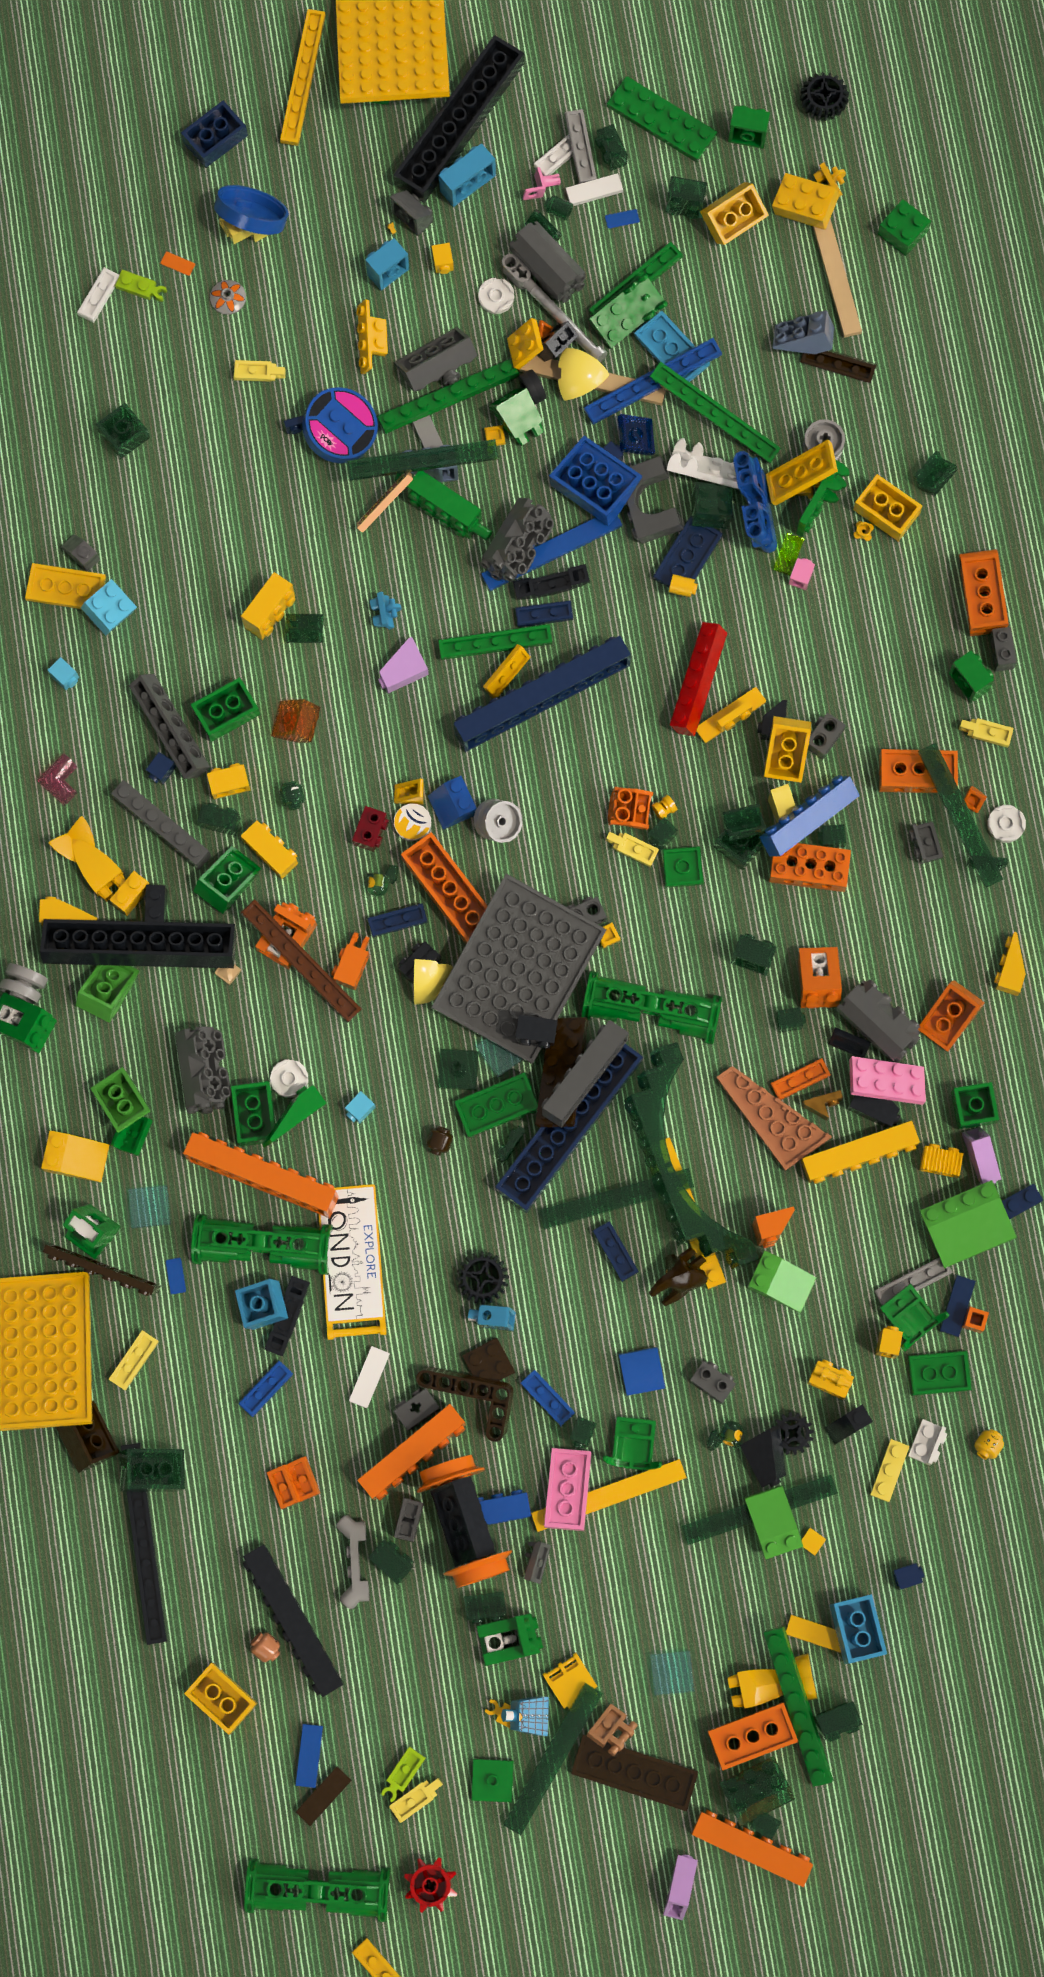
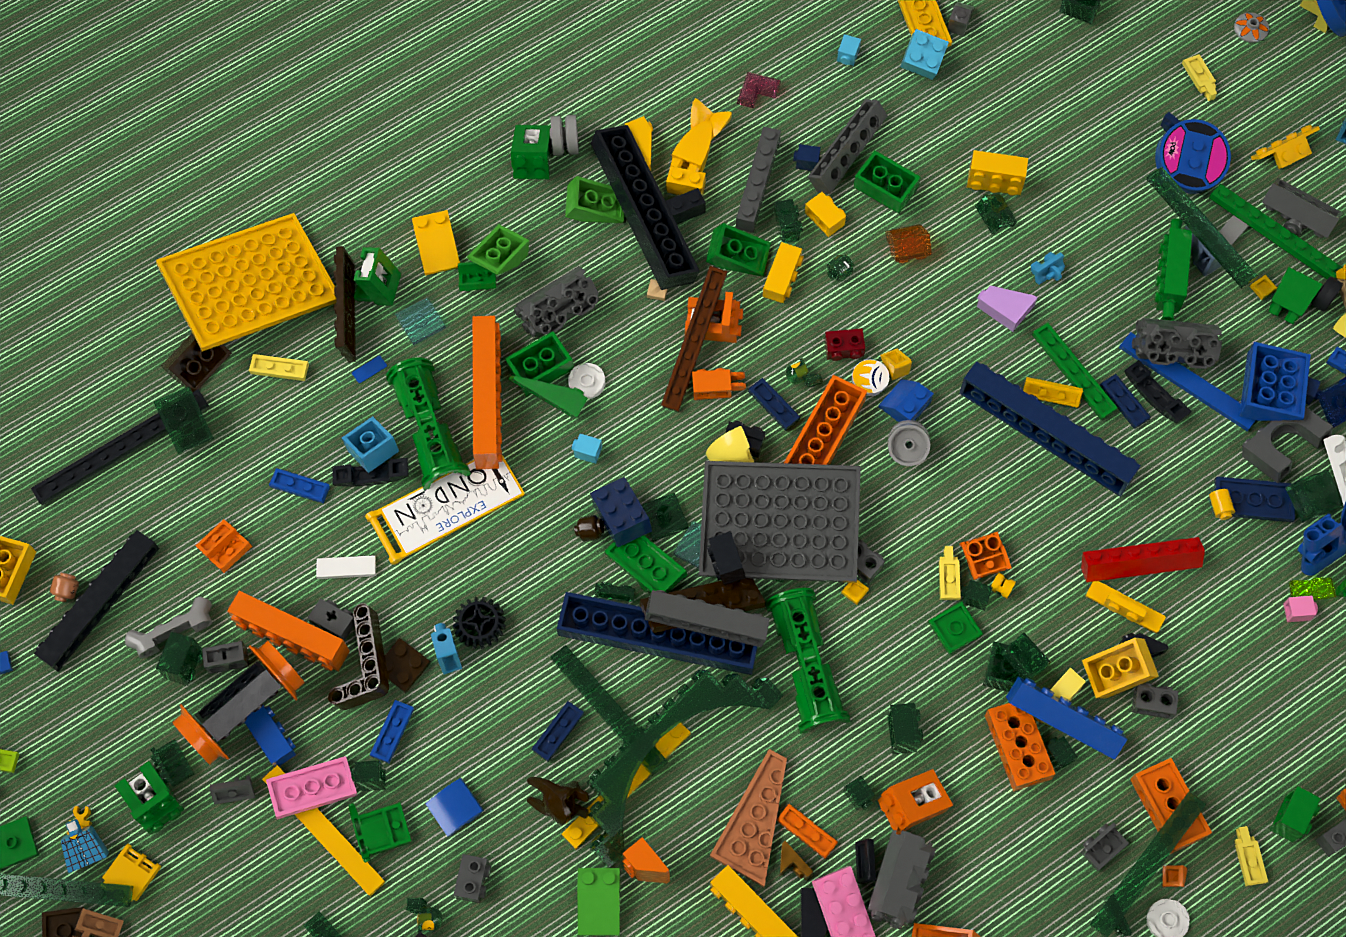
camera: 65 degrees right, 10 degrees down
light nougat tile [357,470,413,532] -> none
none -> dark blue brick [590,477,652,548]

